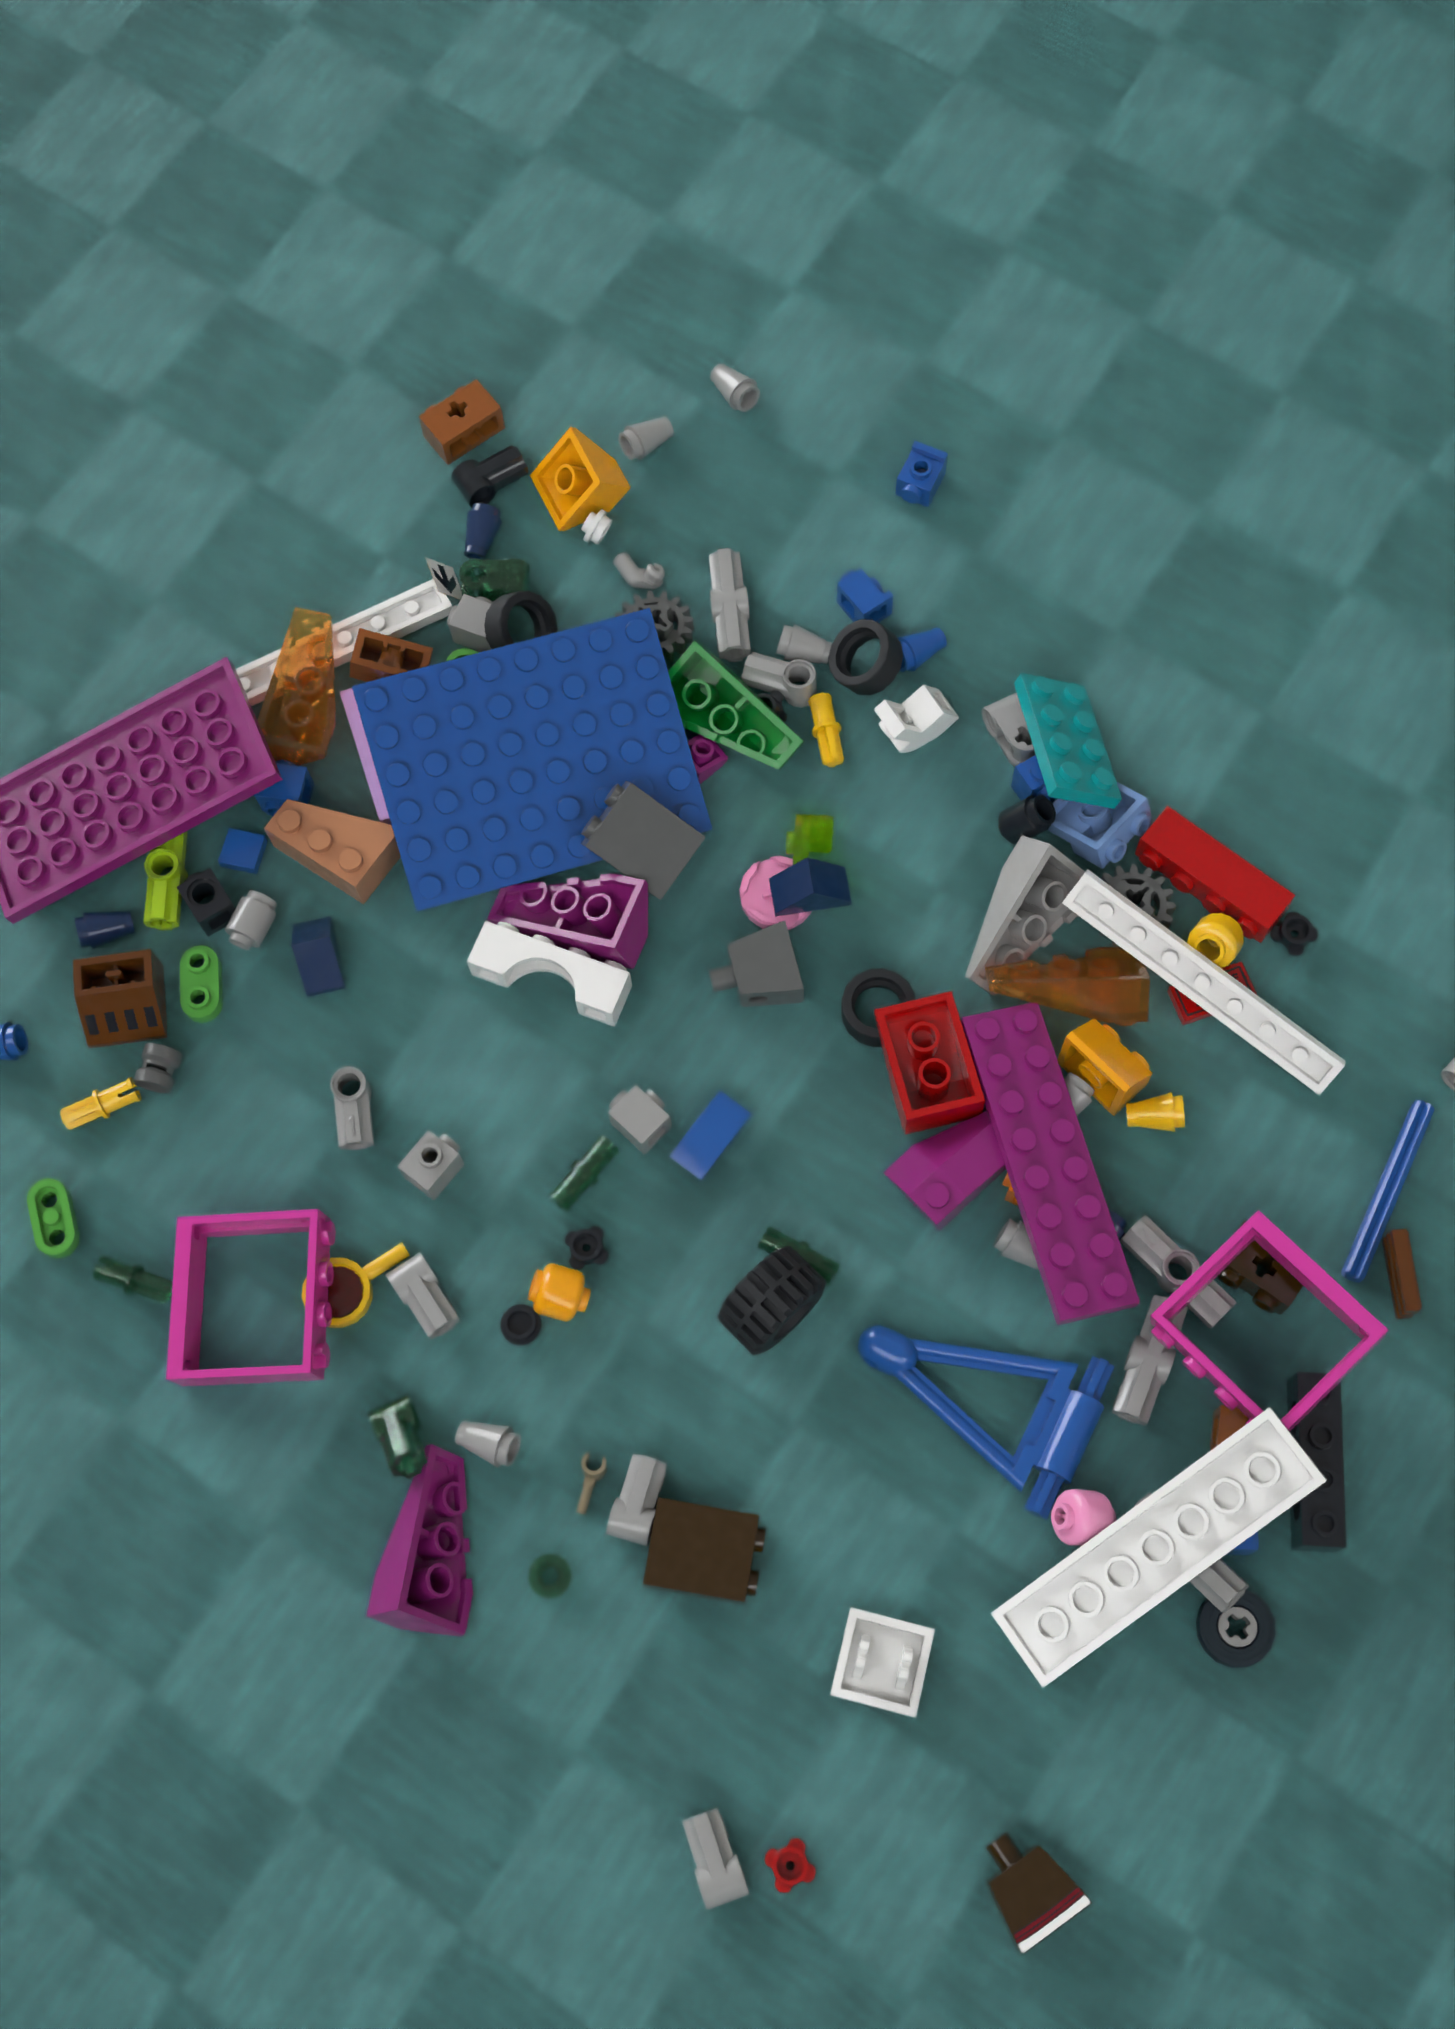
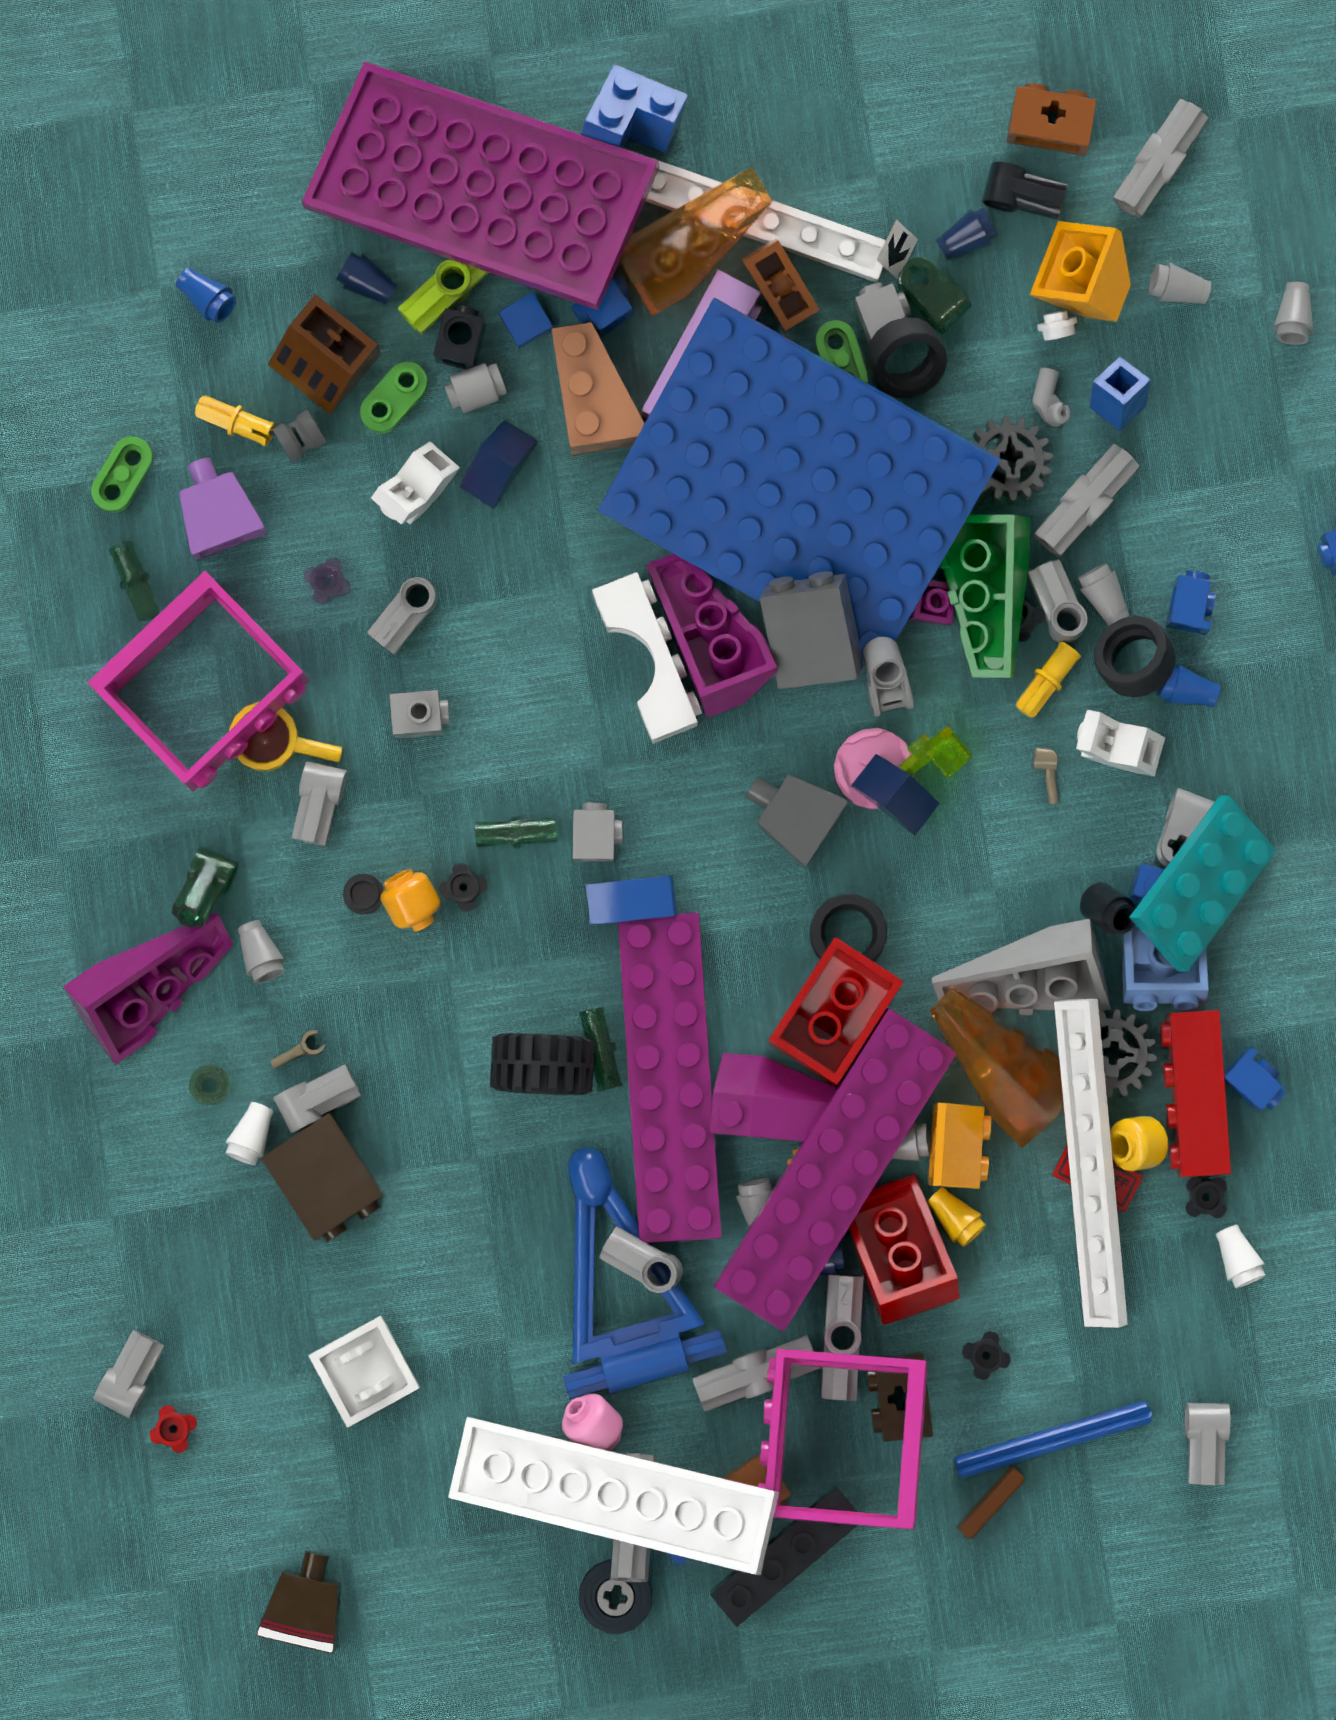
camera: 45 degrees right, 15 degrees up
none -> medium lavender torso [179,457,268,561]
none -> white cone [226,1102,274,1166]
none -> clear purple plate [304,558,351,605]
none -> white brick [371,442,460,524]
none -> brick [582,64,688,153]
none -> light grey piece [599,1226,683,1293]
none -> magenta plate [618,913,721,1244]
none -> red slope [848,1174,960,1326]
none -> light grey piece [863,637,914,717]
none -> black plate [962,1331,1011,1380]
none -> dark tan hand [1033,747,1059,804]
none -> blue brick [1089,357,1151,431]
none -> light grey piece [1112,99,1209,219]
none -> white cone [1215,1225,1266,1289]
none -> blue brick [1224,1047,1287,1111]

